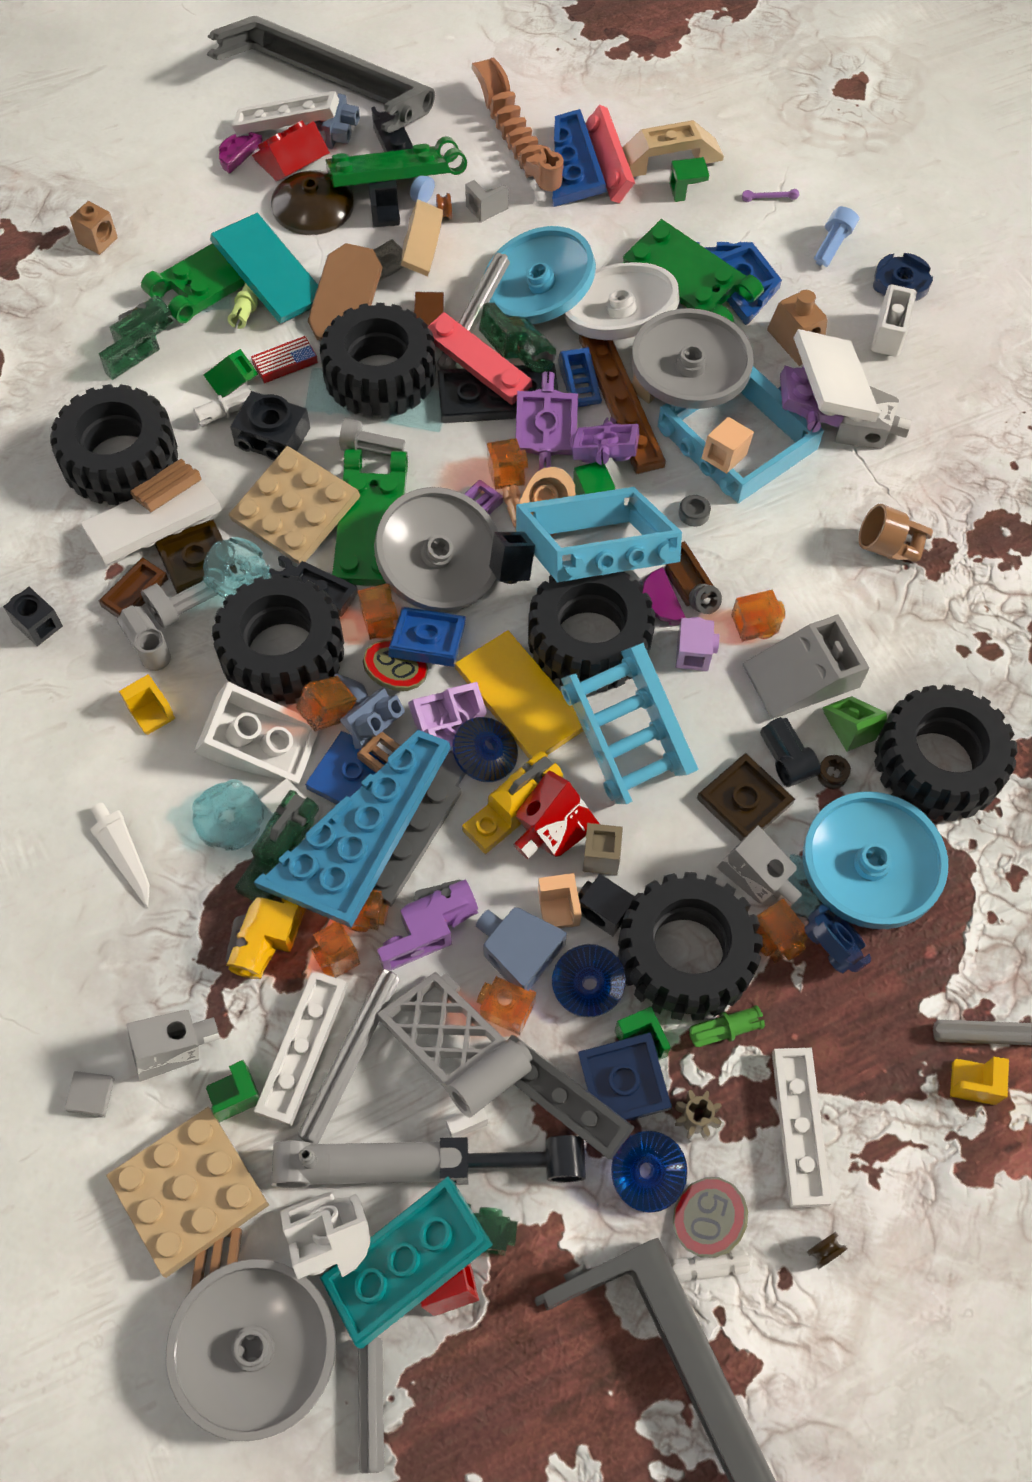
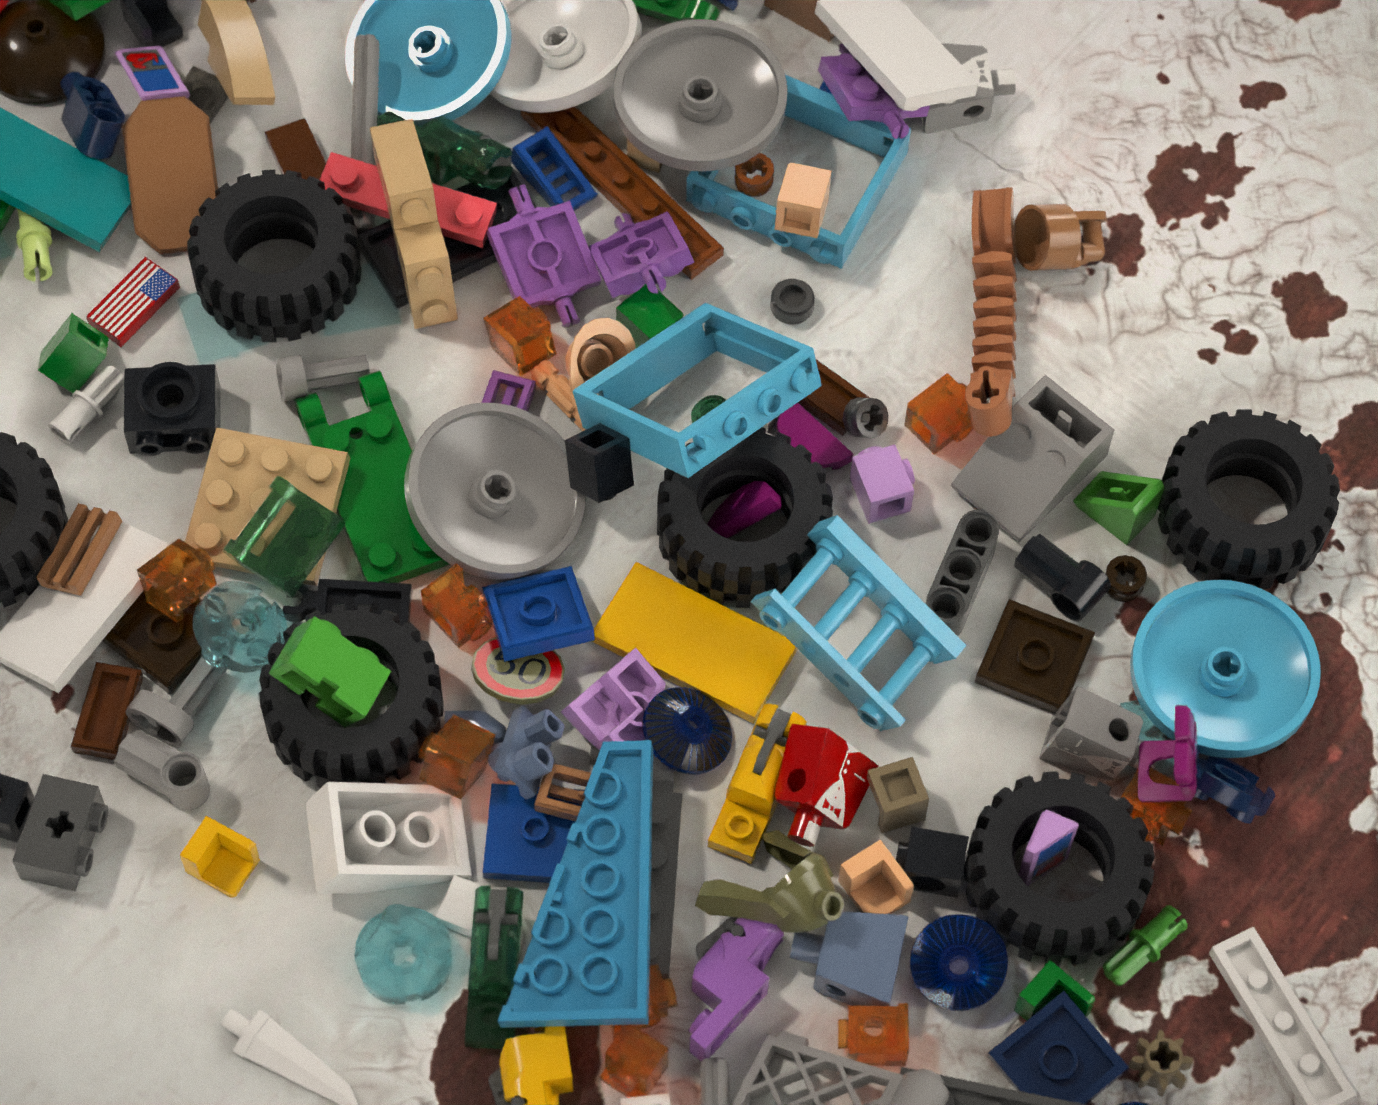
camera: 25 degrees left, 0 degrees up
none -> dark grey brick [12,774,108,892]
none -> dark blue piece [60,72,125,159]
none -> slope [115,46,191,101]
none -> clear orange brick [137,539,217,622]
none -> clear green plate [222,476,346,598]
none -> bright green brick [269,616,391,727]
none -> tan arch [370,119,458,329]
none -> olive piece [695,830,844,933]
none -> magenta tile [707,481,781,538]
none -> dark orange bush [734,153,774,197]
none -> dark grey beam [926,509,1000,636]
none -> nougat piece [965,187,1017,437]
none -> lavender slope [1018,809,1079,886]
none -> magenta piece [1138,705,1197,802]

